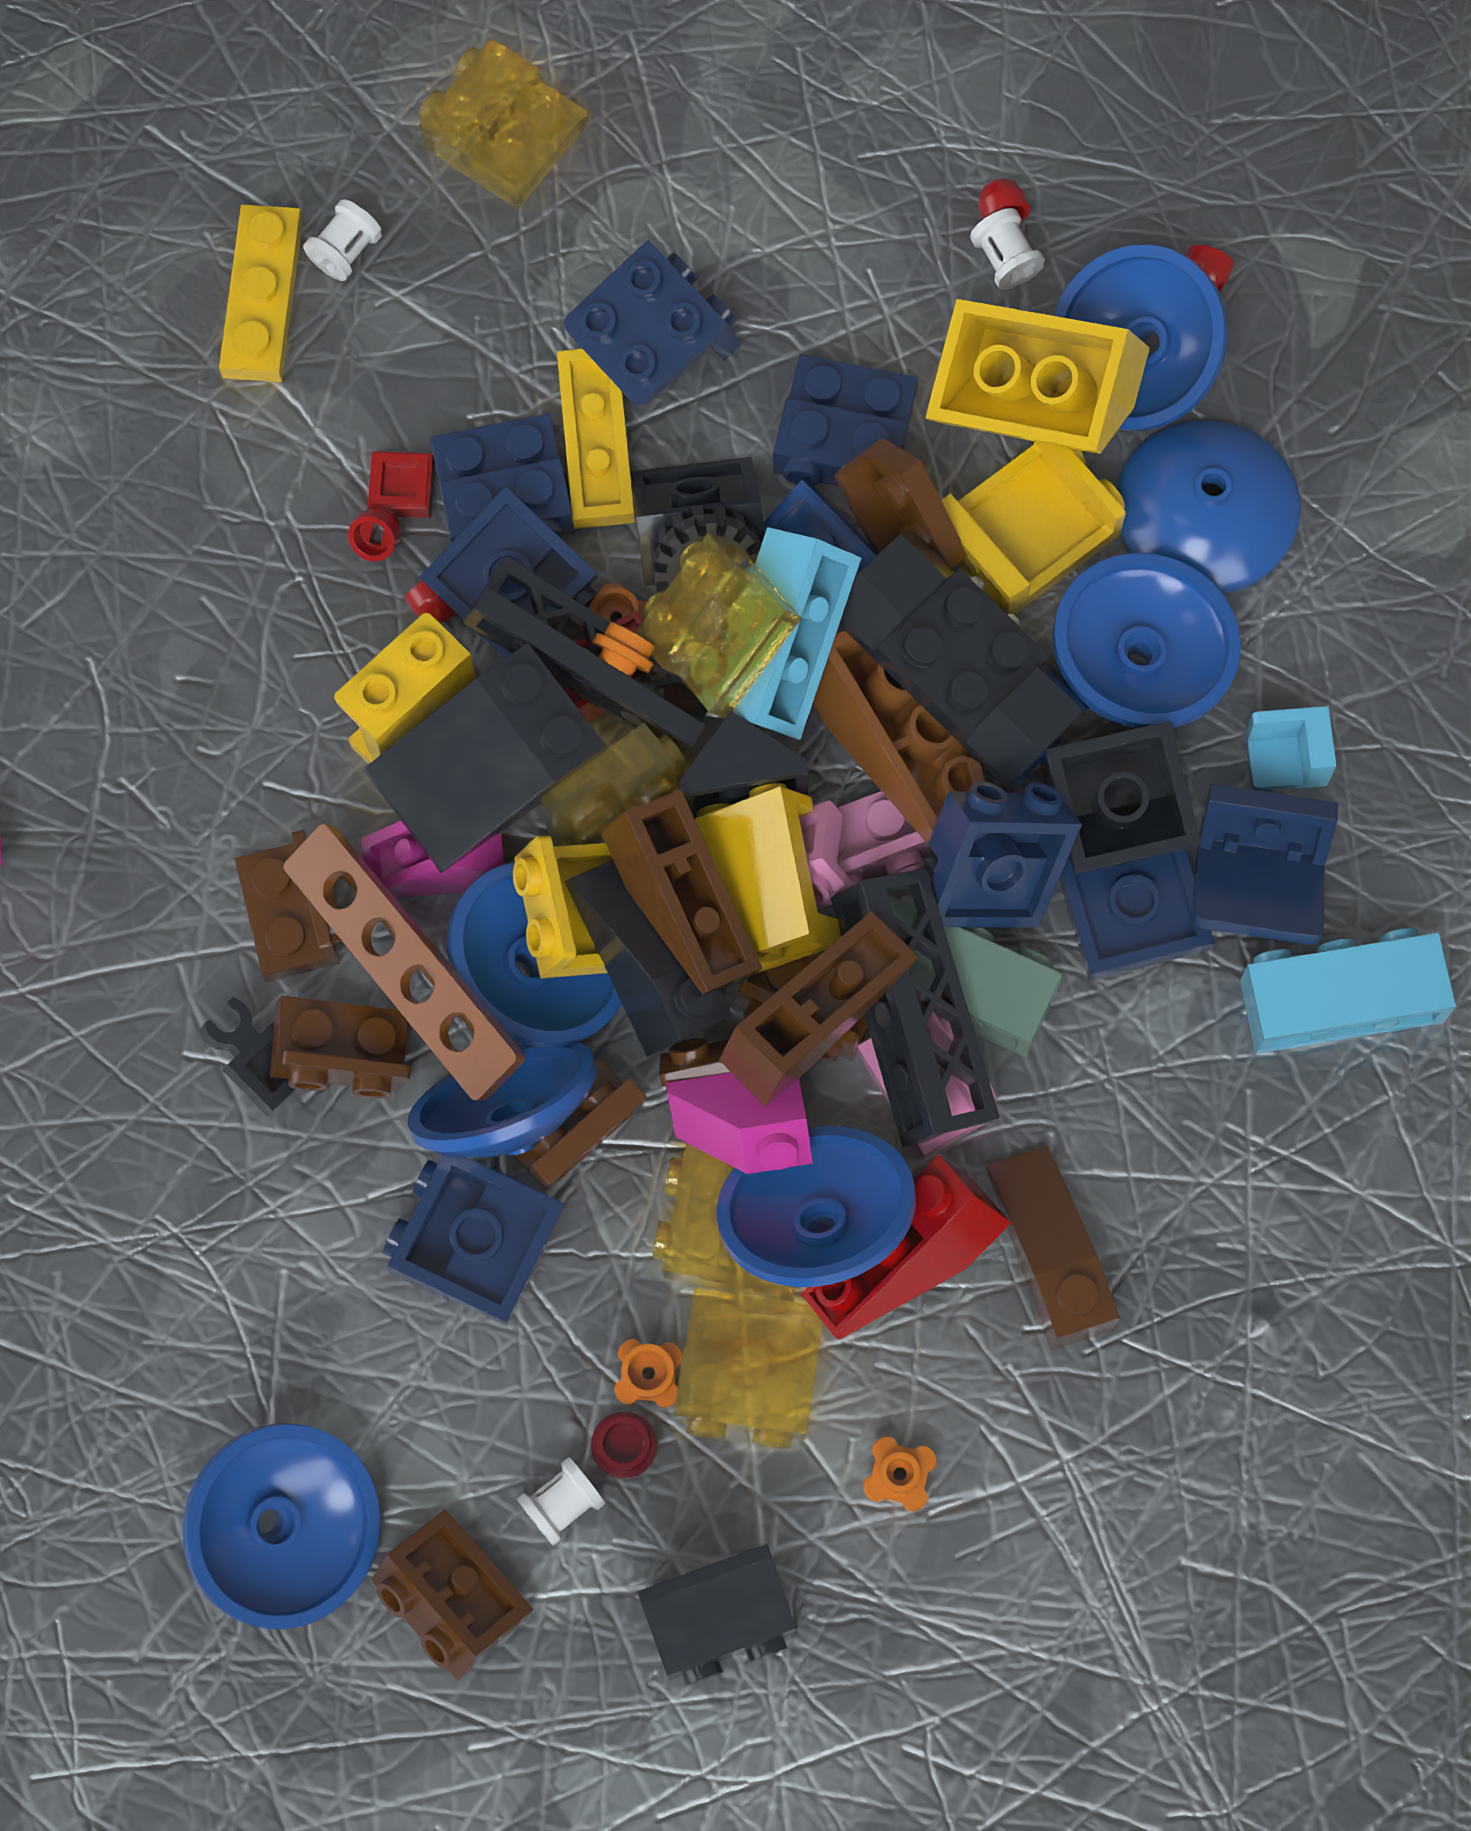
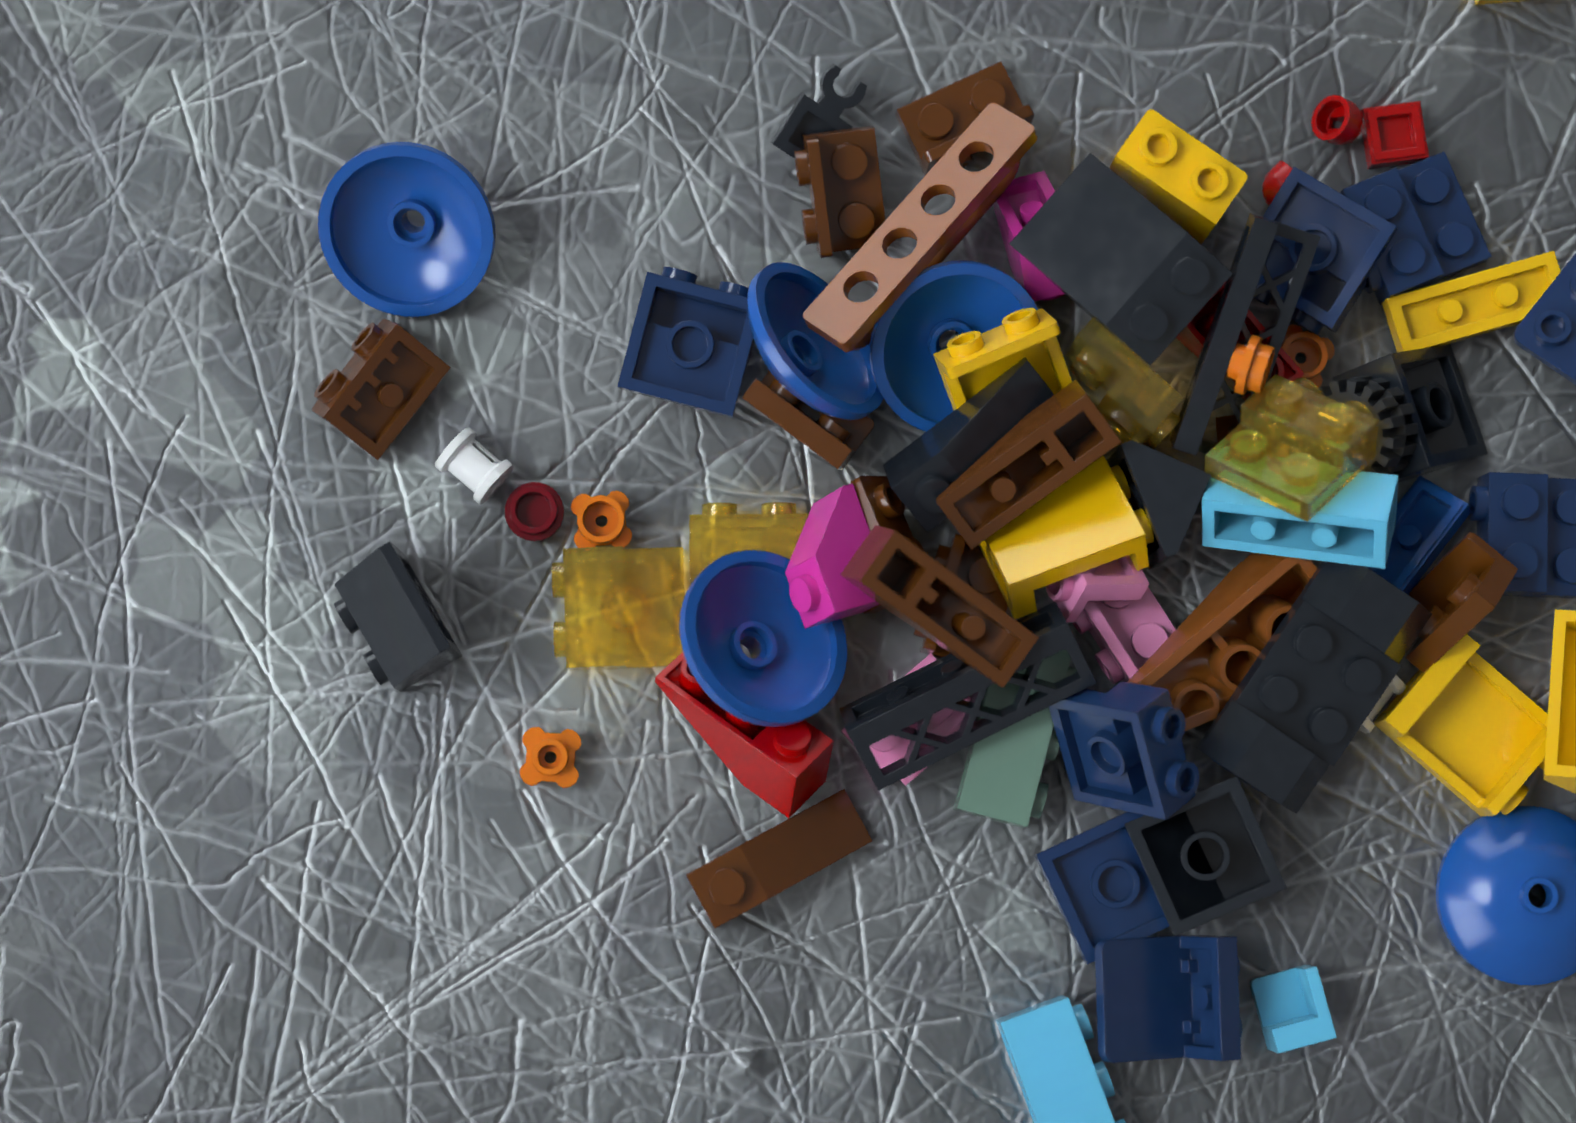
camera: 70 degrees right, 10 degrees up
blue dish [1052,553,1241,729] -> none

